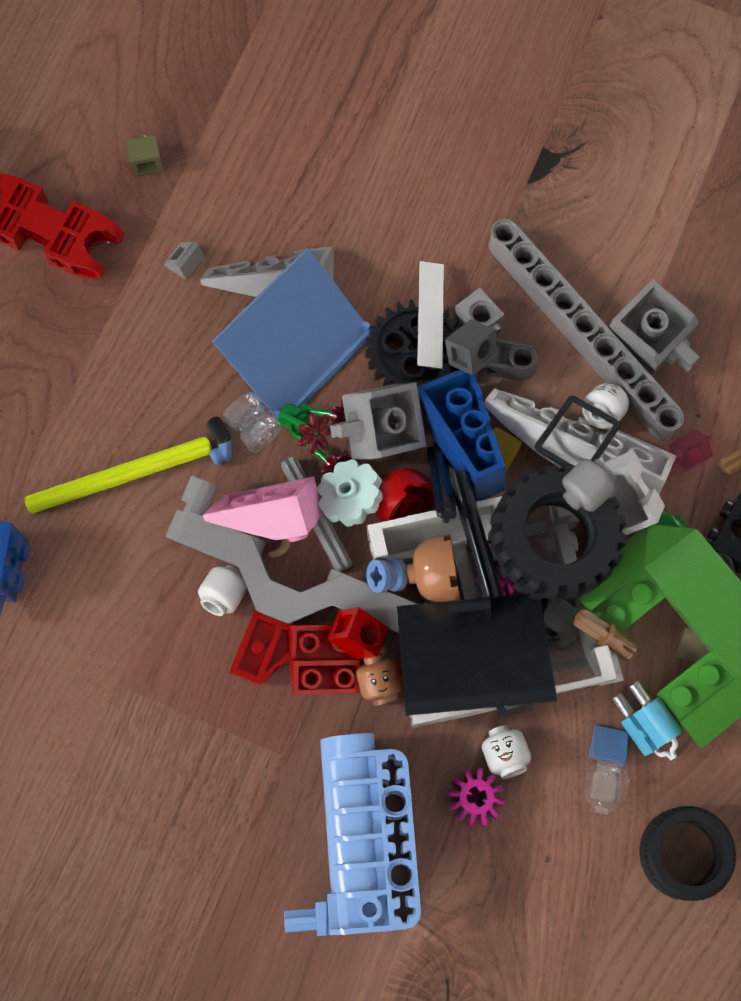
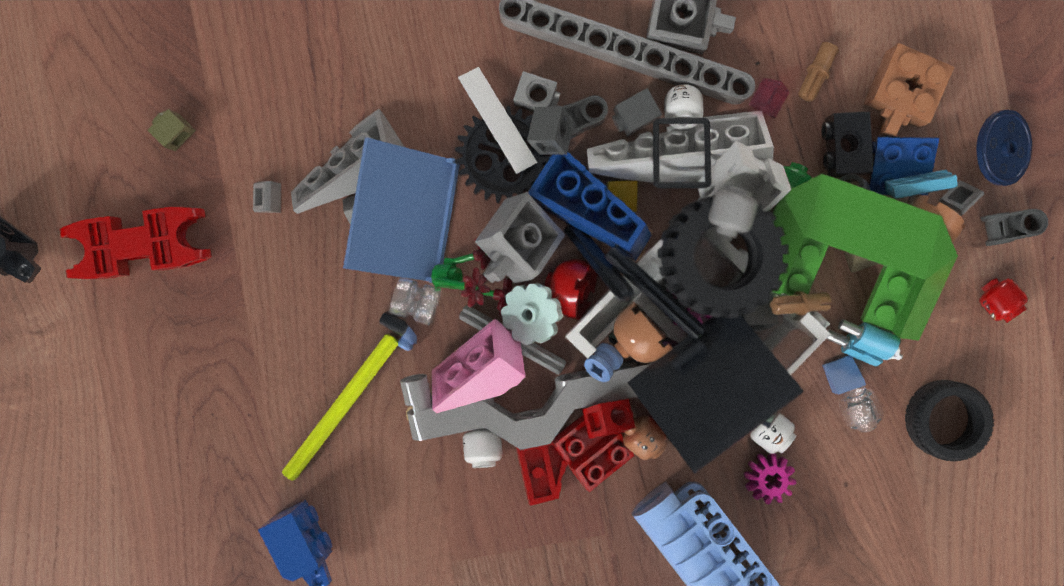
camera: 30 degrees left, 15 degrees up
none -> dark grey brick [612,88,662,137]

